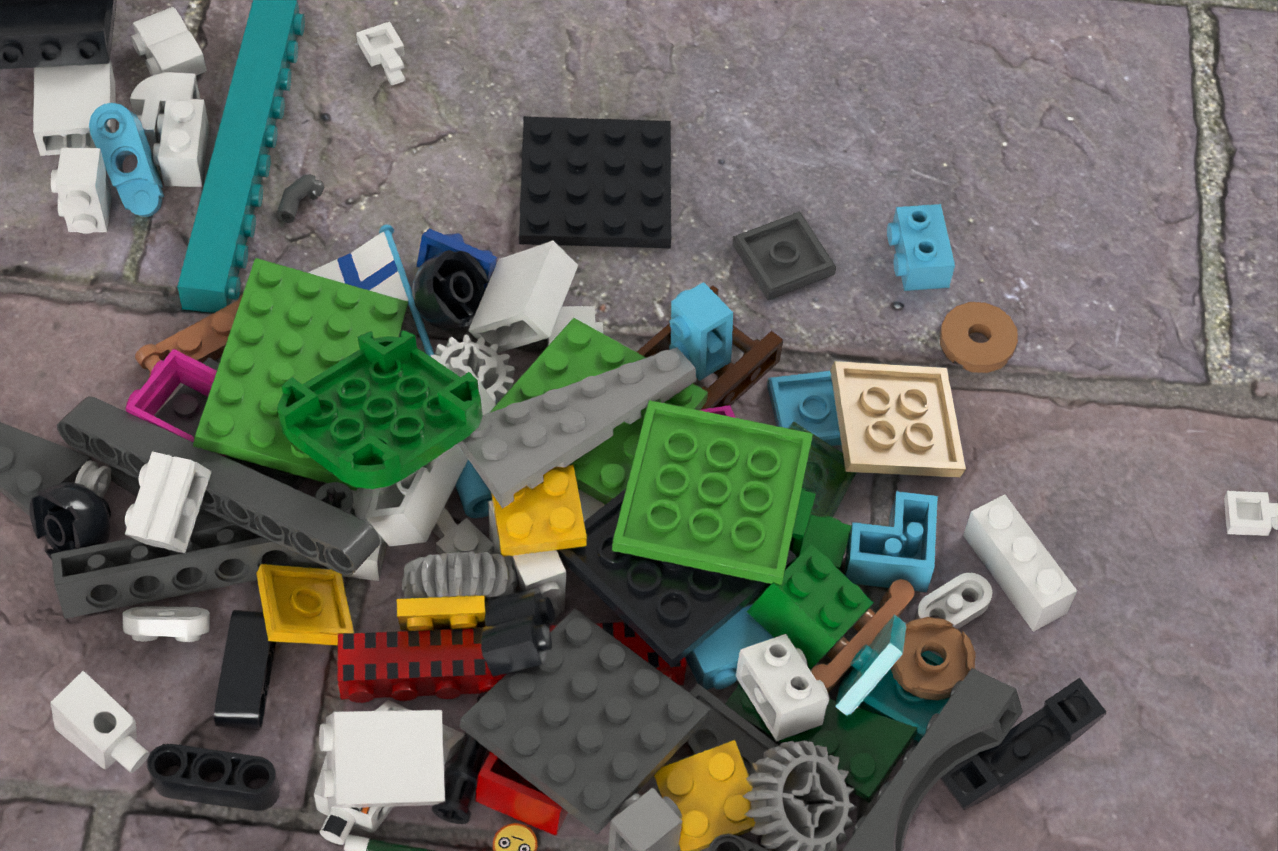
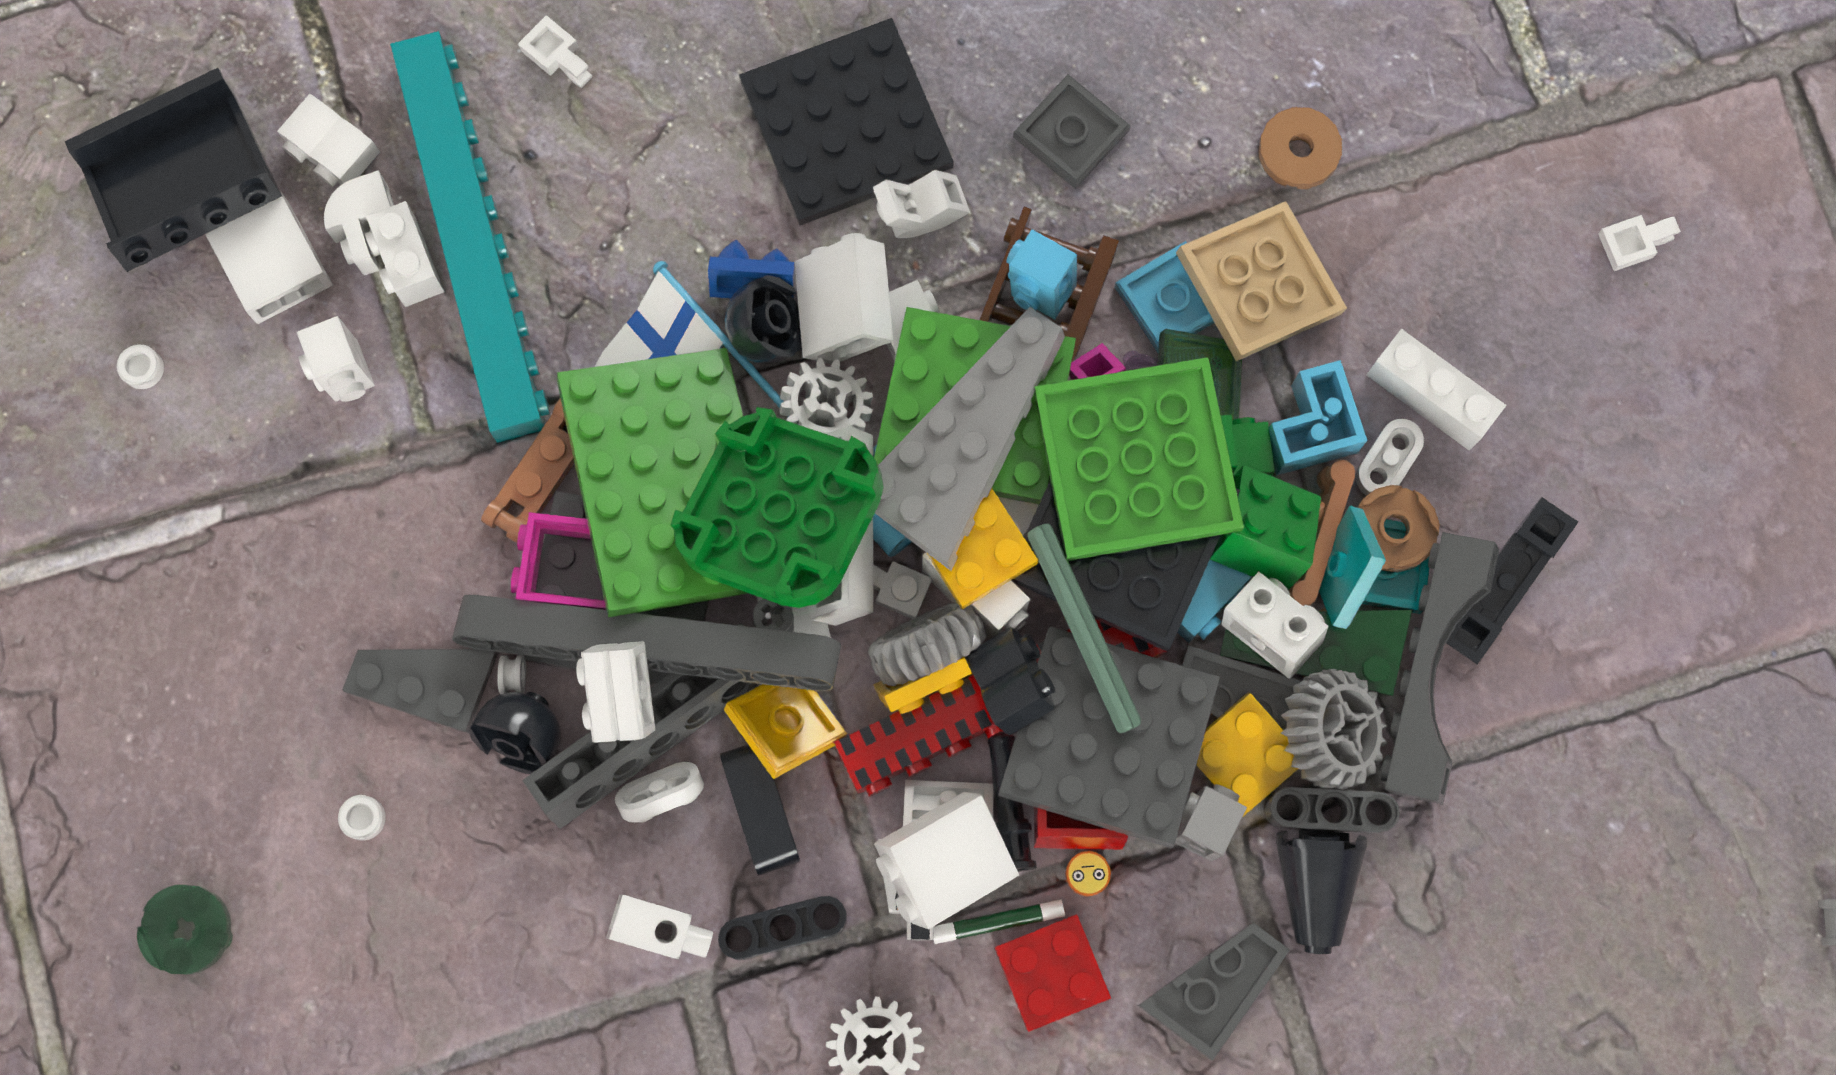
camera: 20 degrees left, 20 degrees up
medium azure piece [89,103,164,217] -> none
dark grey arm [276,174,324,223] -> none
medium azure brick [887,204,955,291] -> none
none -> white brick [873,170,970,238]
none -> sand green axle [1028,523,1141,733]

